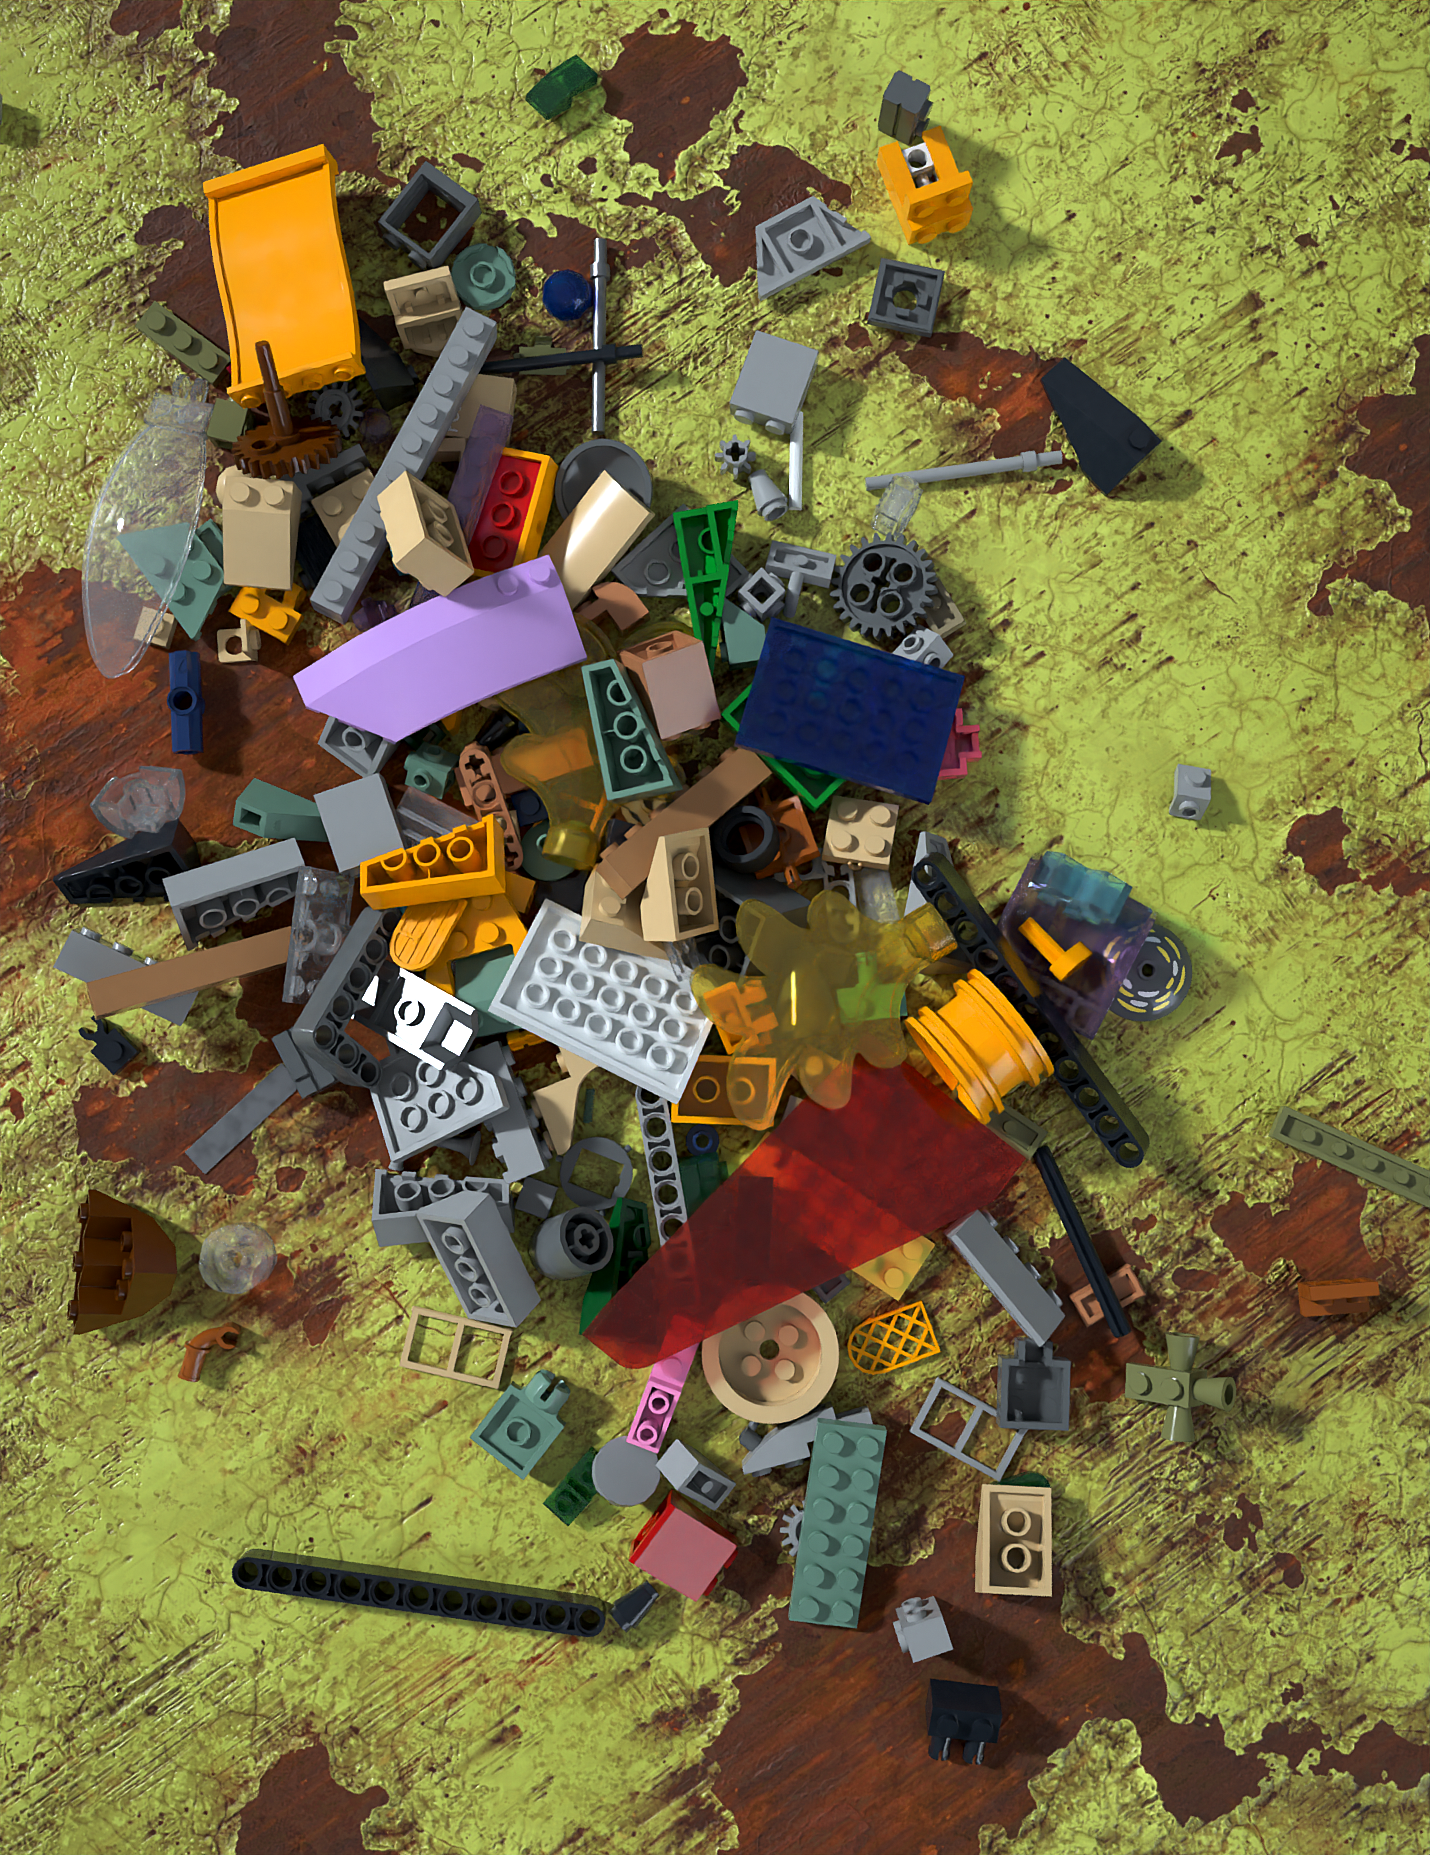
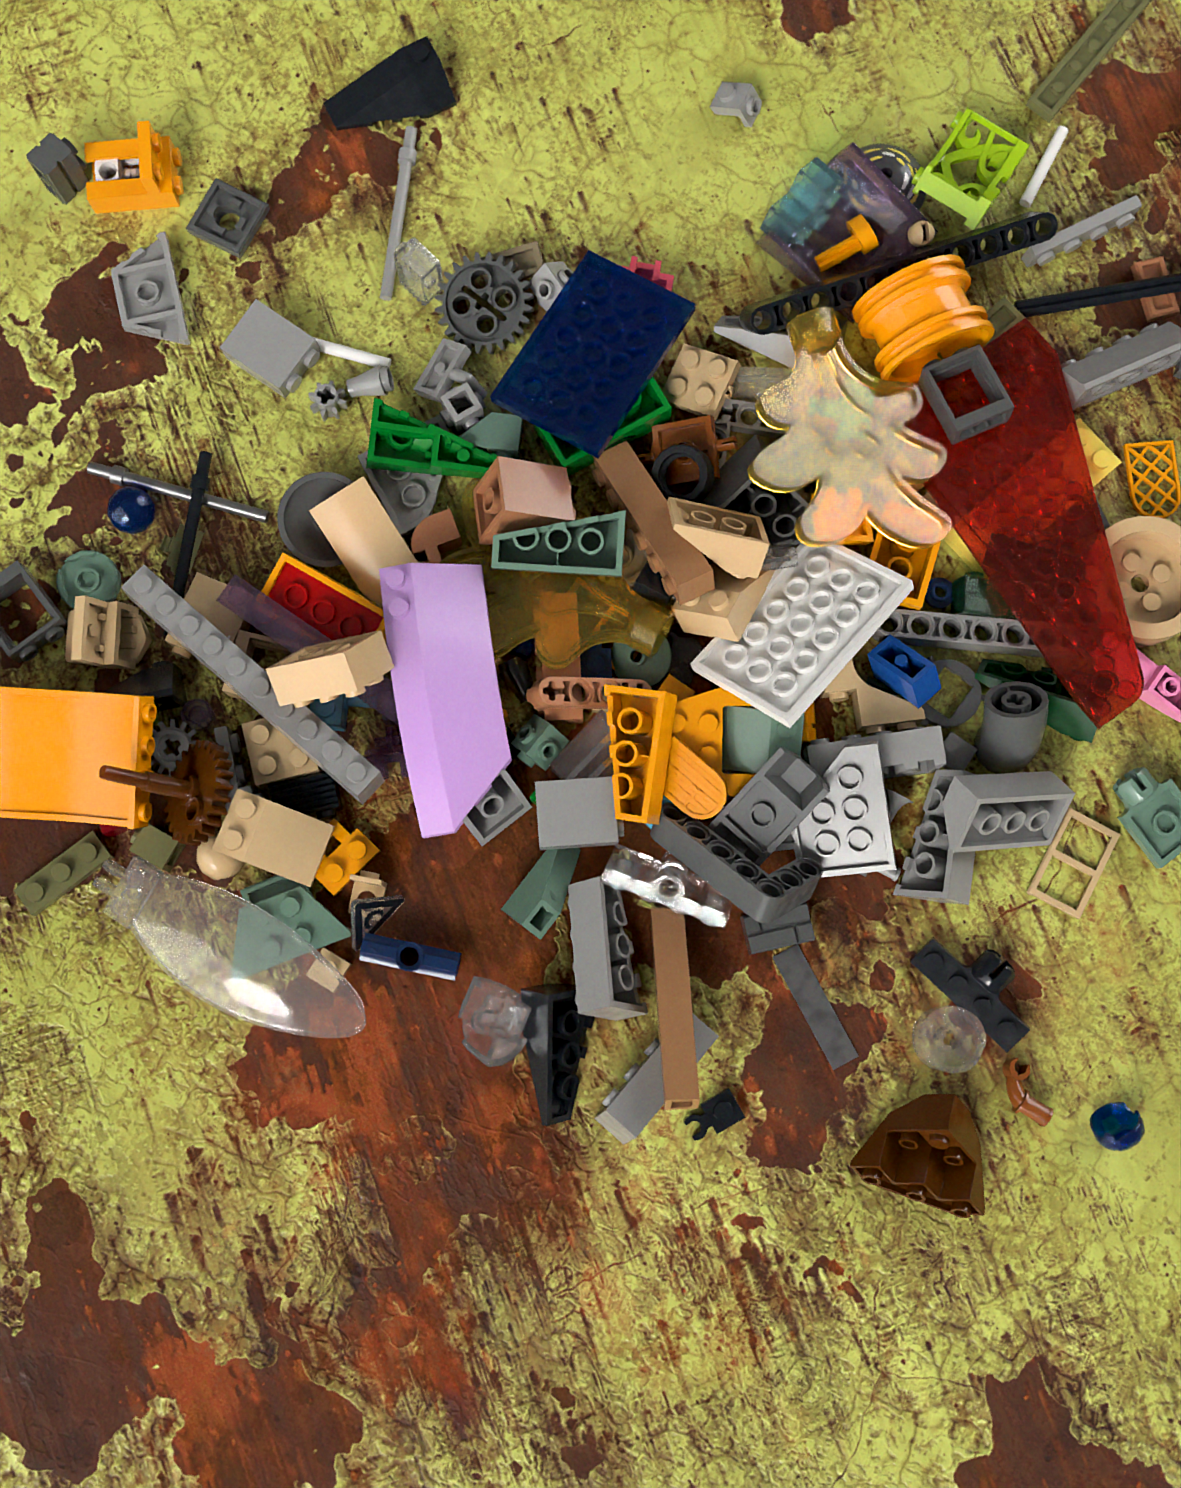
camera: 75 degrees left, 5 degrees down
none -> piece [351,895,405,951]
none -> blue brick [867,634,941,708]
none -> tan hinge [908,220,935,247]
none -> black plate [910,937,1030,1052]
none -> lime fence [911,108,1030,230]
none -> dark grey window [918,344,1015,445]
none -> white bar [1019,126,1068,208]
none -> light grey plate [1022,195,1142,268]
none -> clear blue hair [1089,1102,1145,1152]

